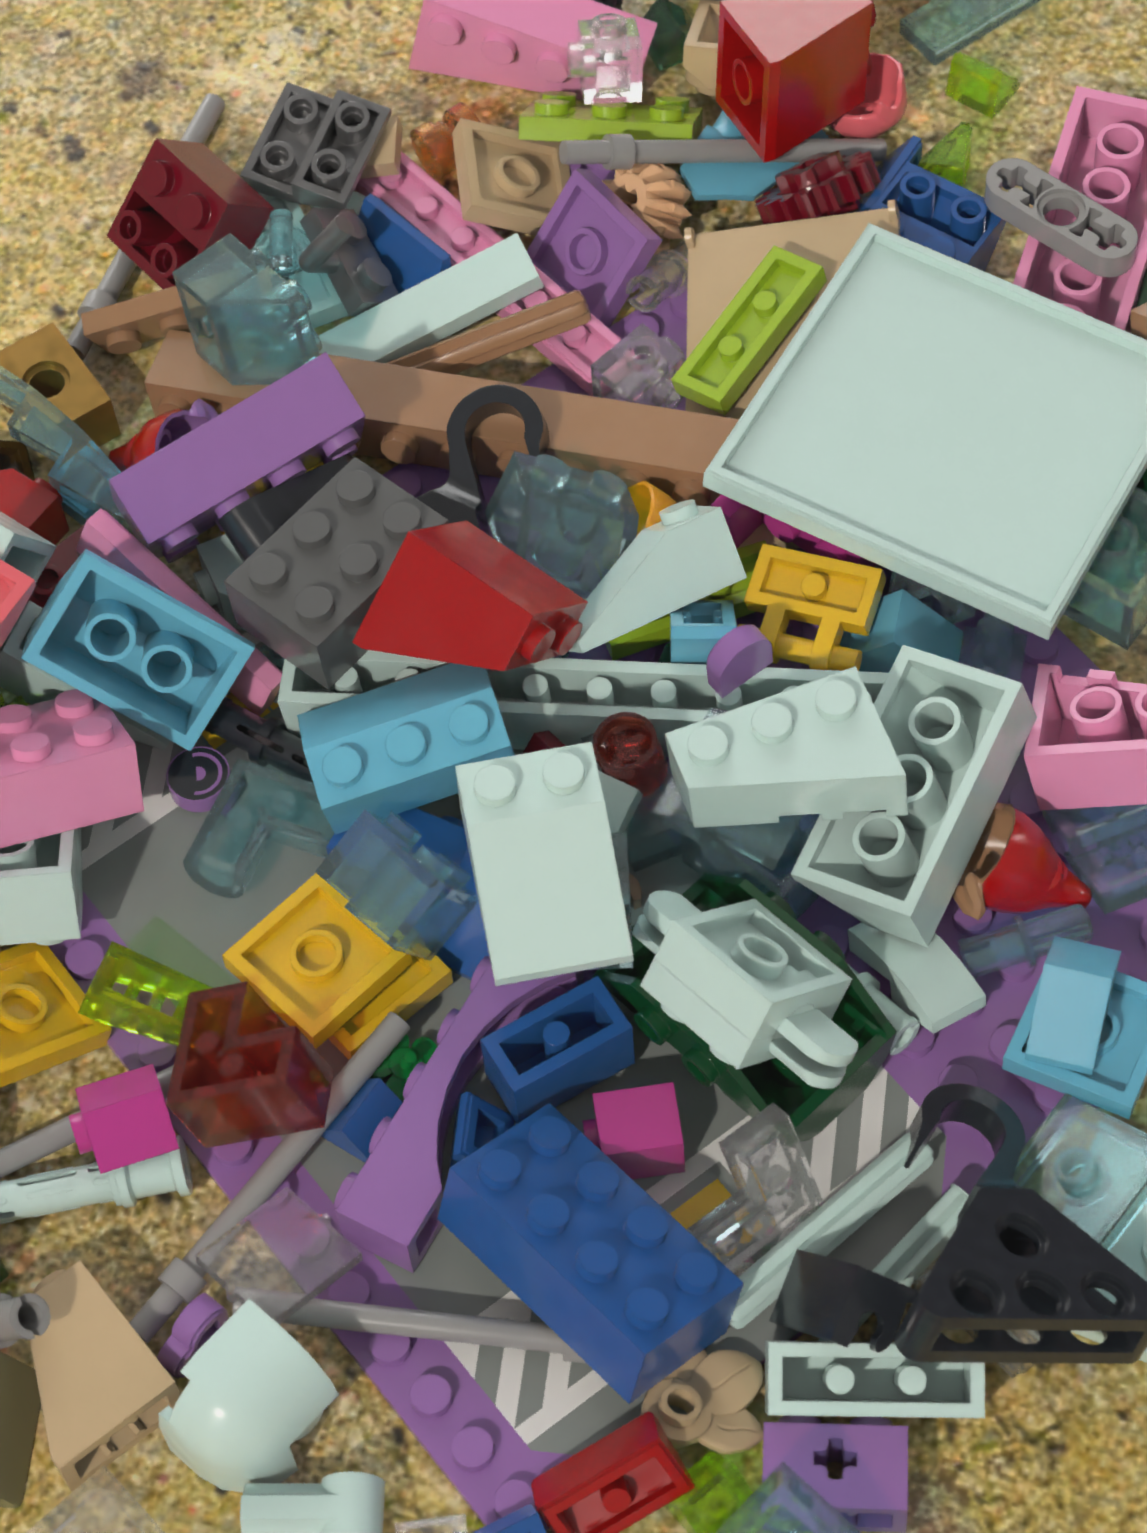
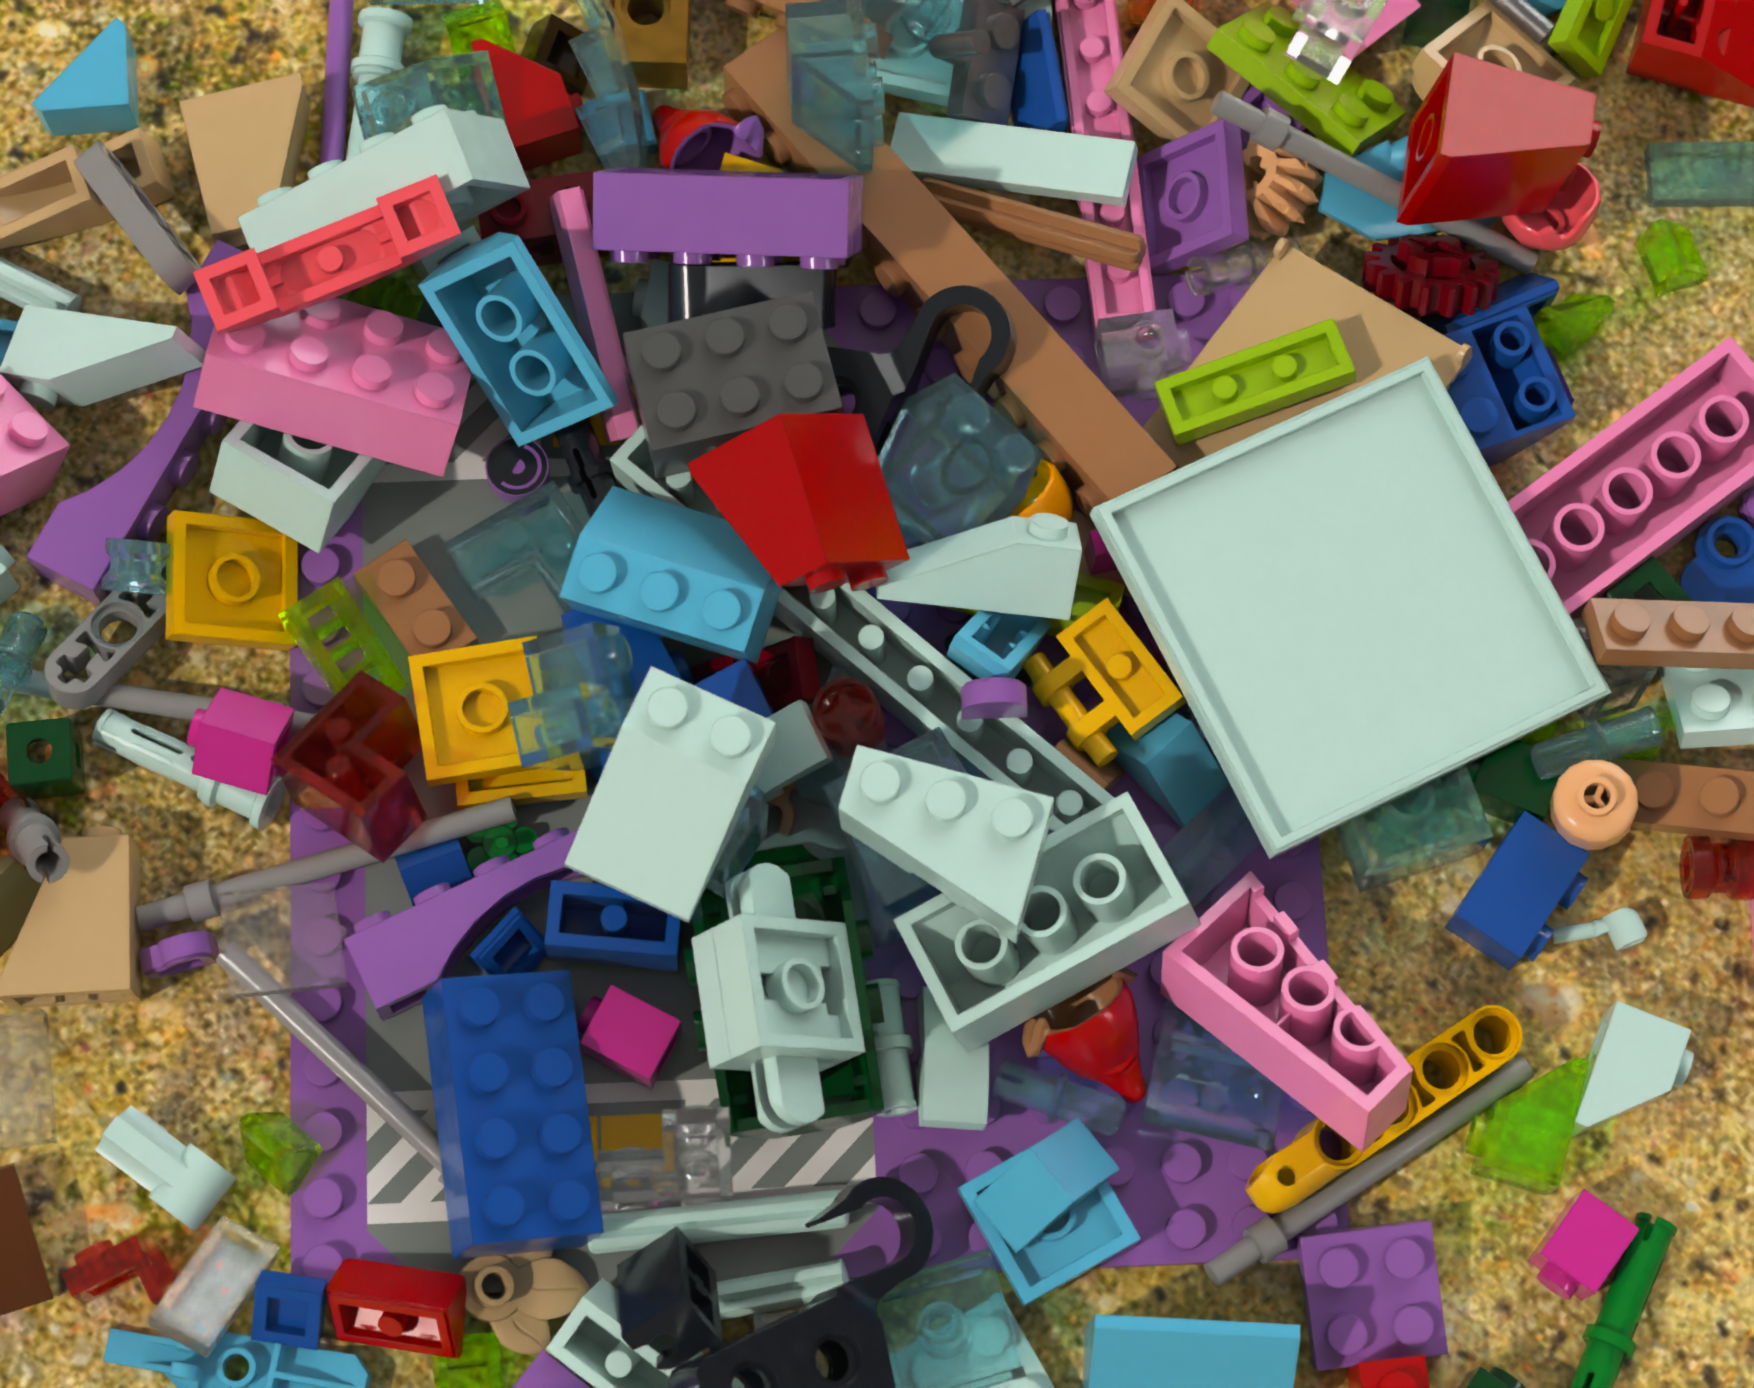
camera: 25 degrees right, 15 degrees up
light aqua brick [158,1299,339,1492] -> none
light grey beam [985,158,1138,277] -> none
none -> clear neon green slope [239,1111,324,1197]
none -> medium nougat plate [353,539,479,656]

